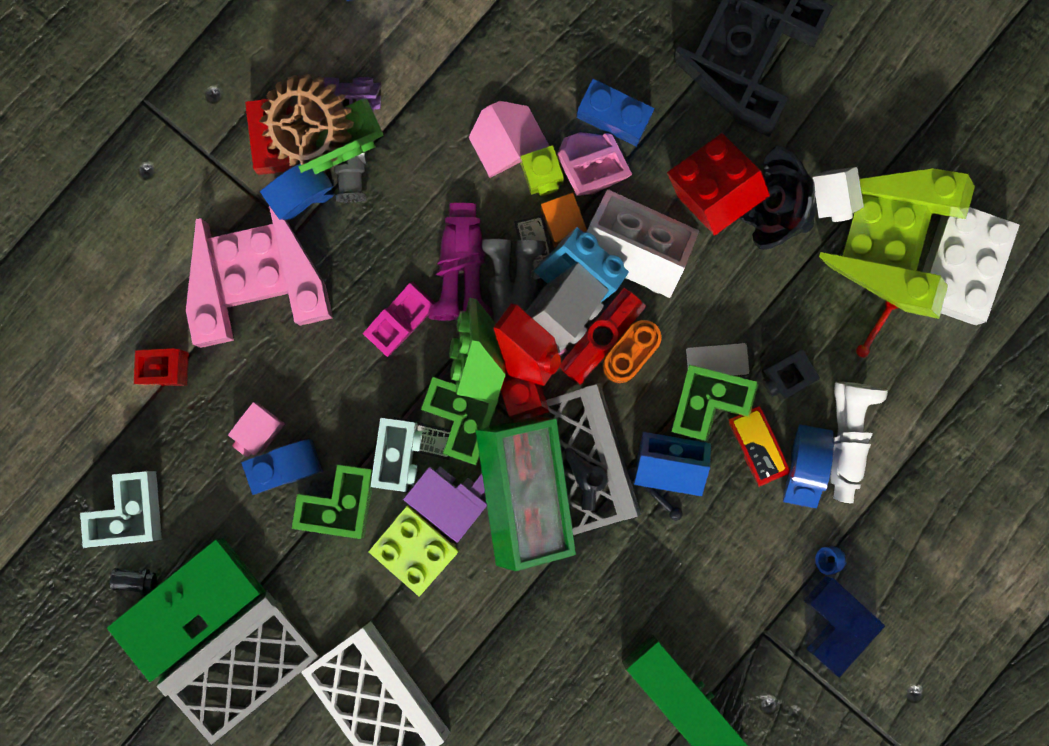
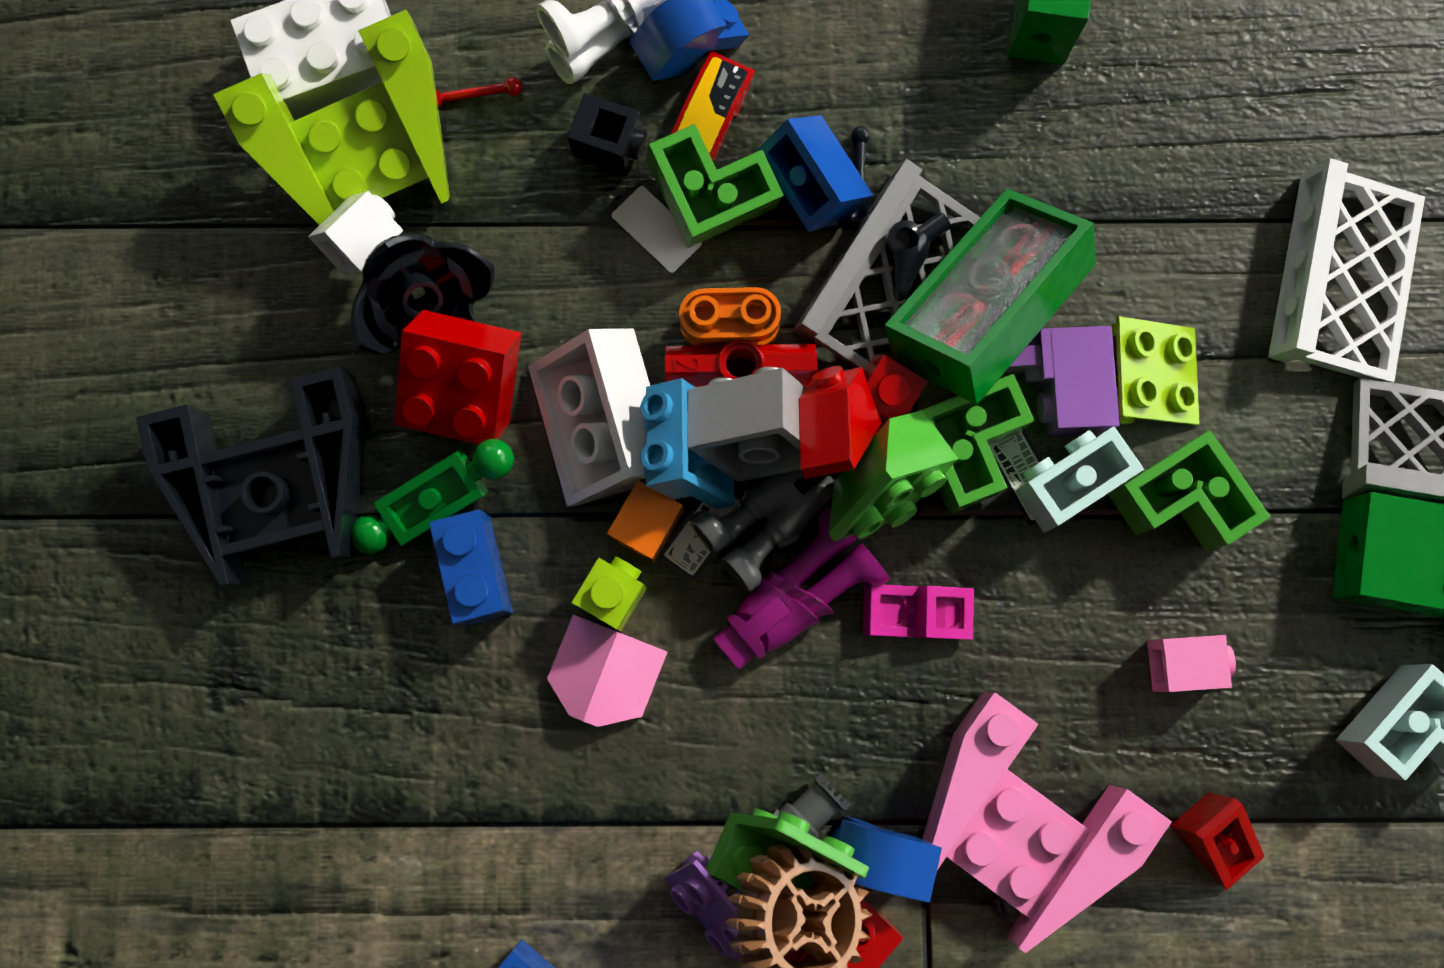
camera: 130 degrees left, 5 degrees down
blue brick [241,439,323,495] -> none
bright pink slope [557,132,632,196] -> none
none -> green plate [351,439,514,555]

